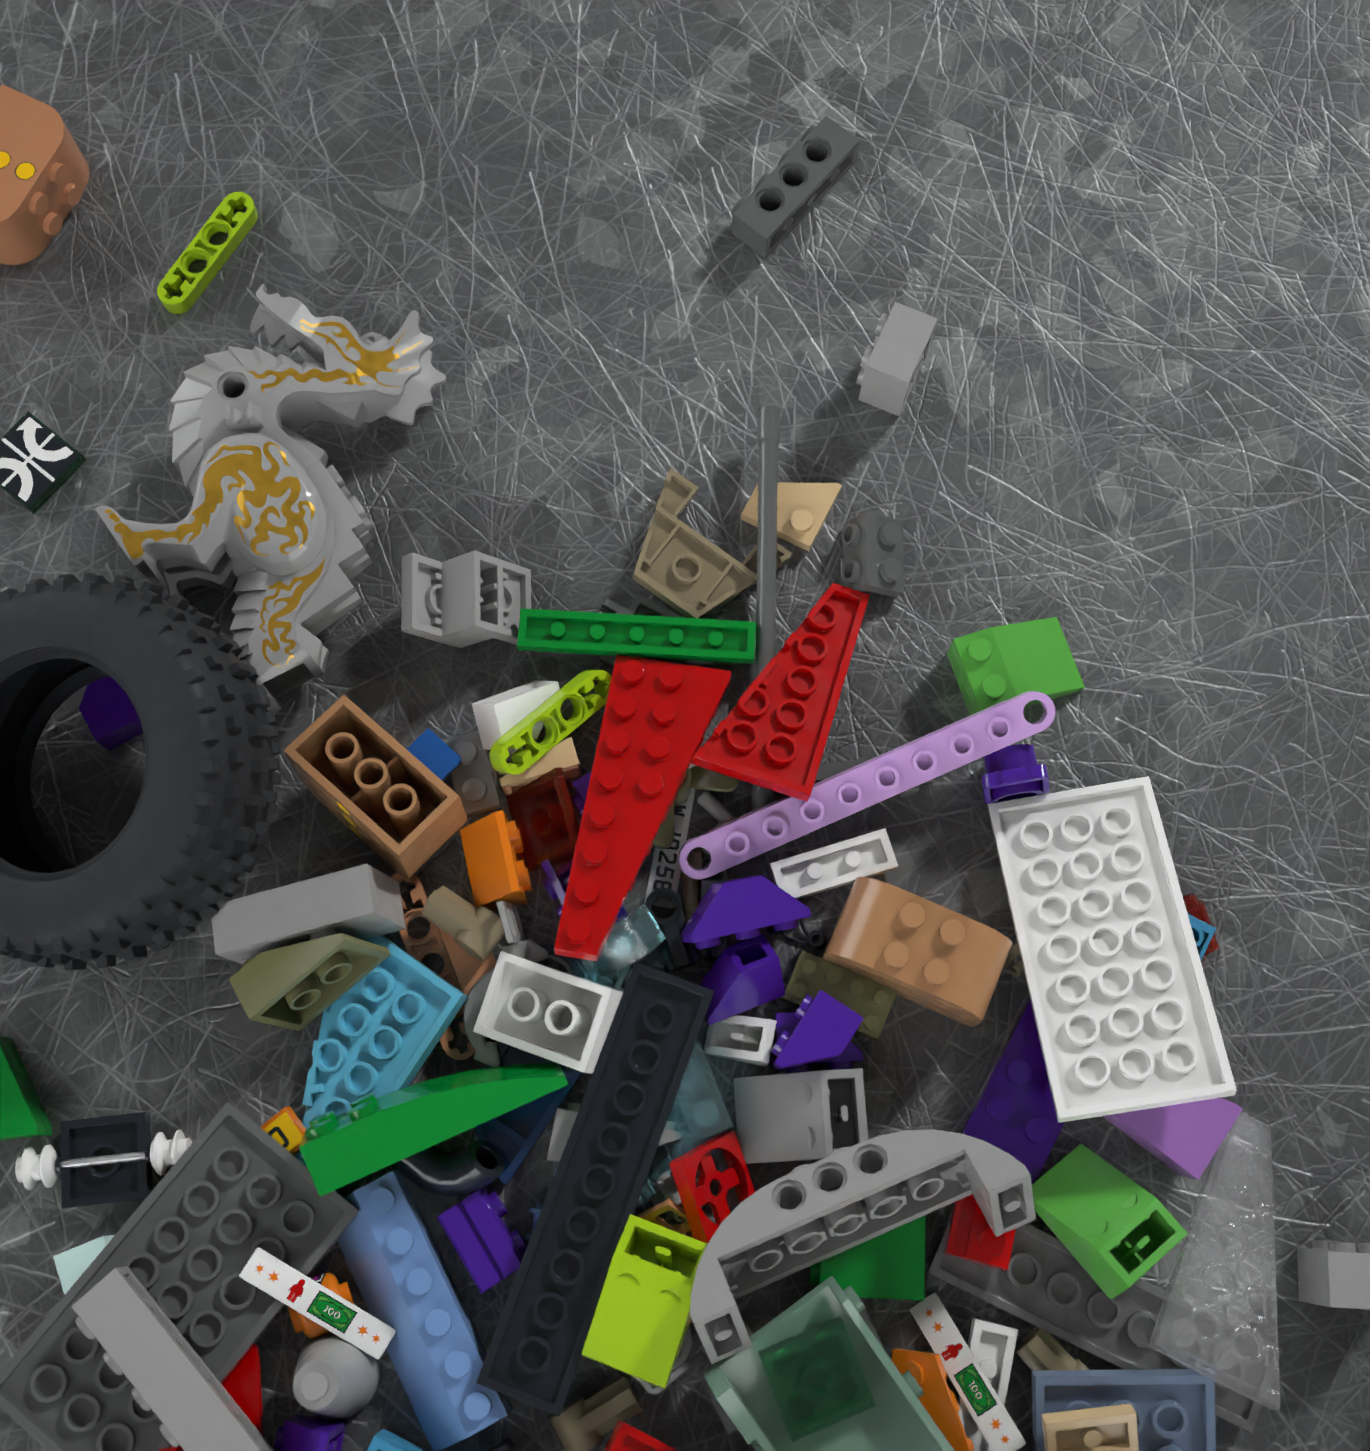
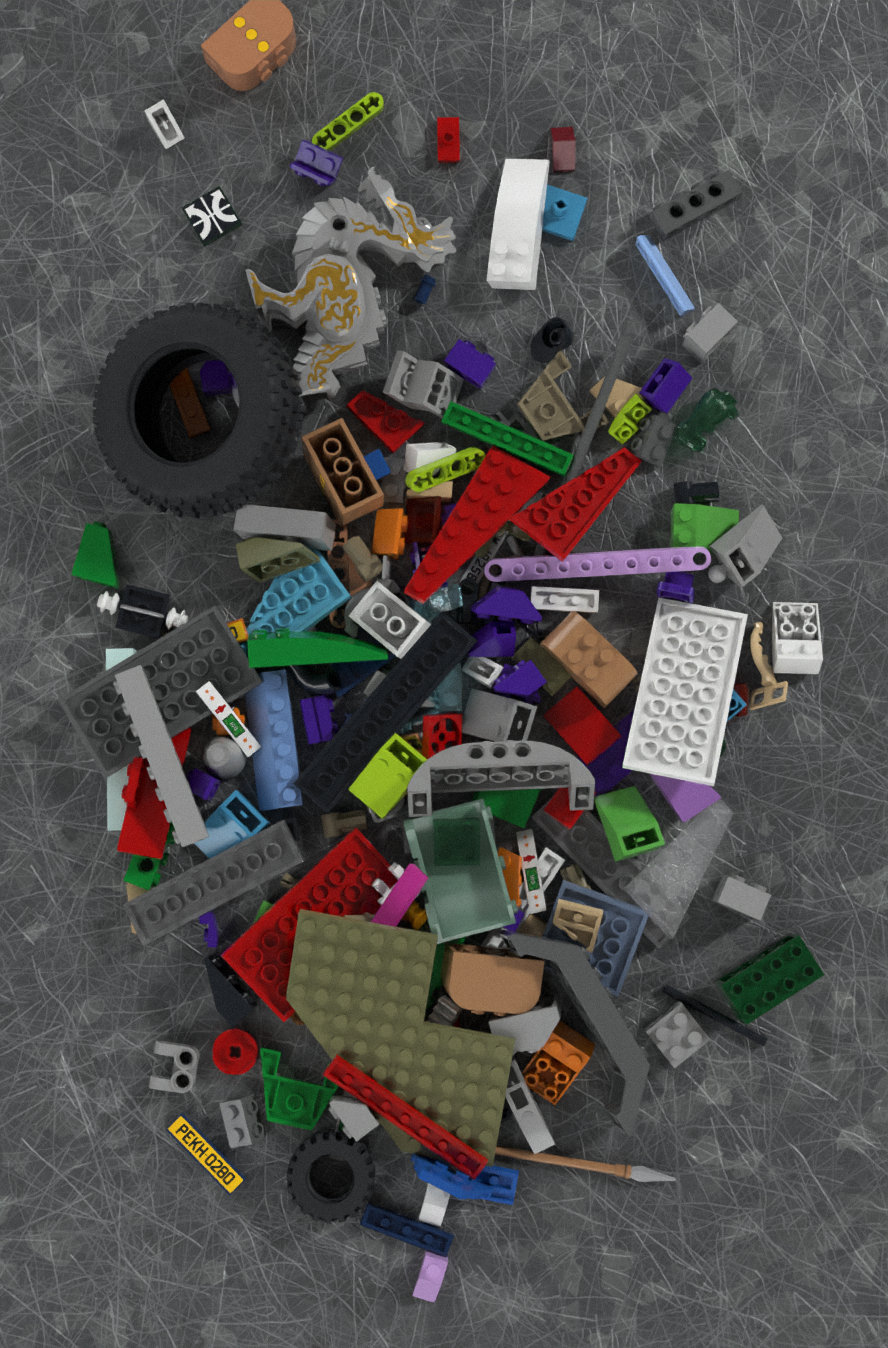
camera: 20 degrees right, 10 degrees up
none -> orange tile [170,368,211,439]
none -> dark purple bracket [290,139,344,187]
none -> red wing [346,390,425,454]
none -> dark blue pin [413,274,436,305]
none -> red plate [437,117,460,163]
none -> dark purple brick [444,339,496,390]
none -> white slope [487,159,550,290]
none -> black cap [531,317,574,363]
none -> dark azure tile [542,185,587,241]
none -> red tile [543,686,622,766]
none -> dark red slope [551,127,575,172]
none -> lime slope [608,394,652,444]
none -> light blue slope [635,235,695,317]
none -> dark purple brick [639,358,692,414]
none -> black piece [673,481,719,504]
none -> clear green animal [675,387,739,453]
none -> light grey slope [708,504,782,587]
none -> tan piece [749,622,788,710]
none -> white slope [772,602,823,674]

